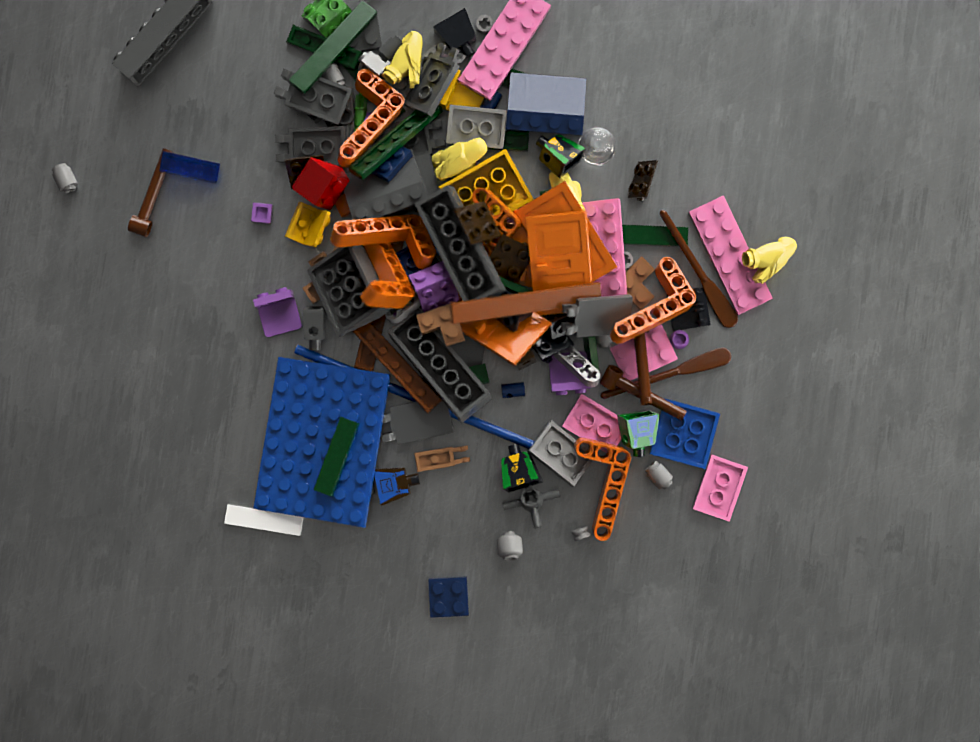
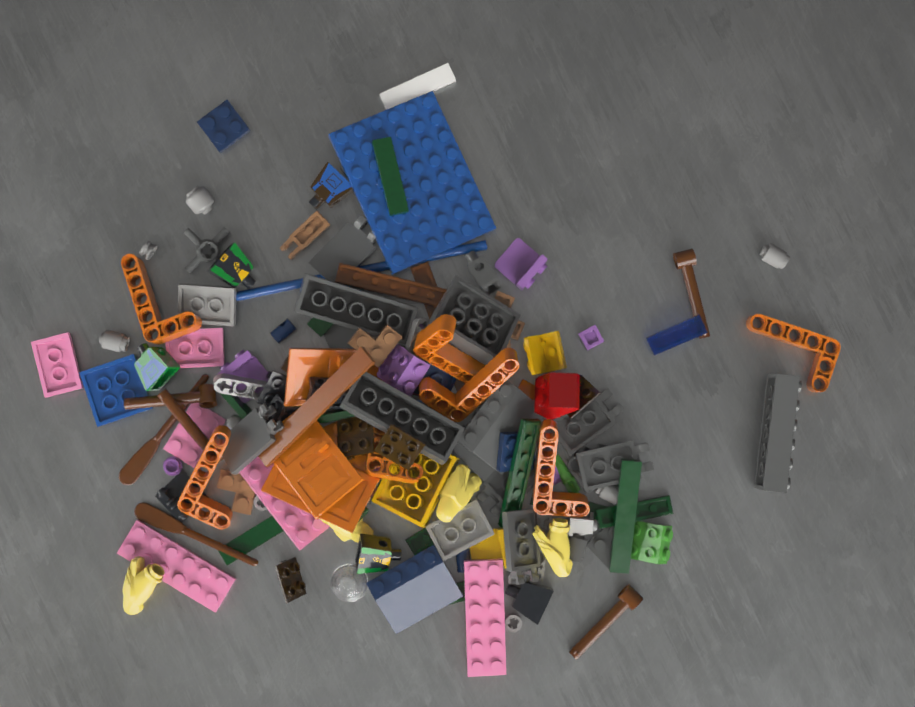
camera: 145 degrees right, 0 degrees up
none -> orange beam [746,314,841,393]

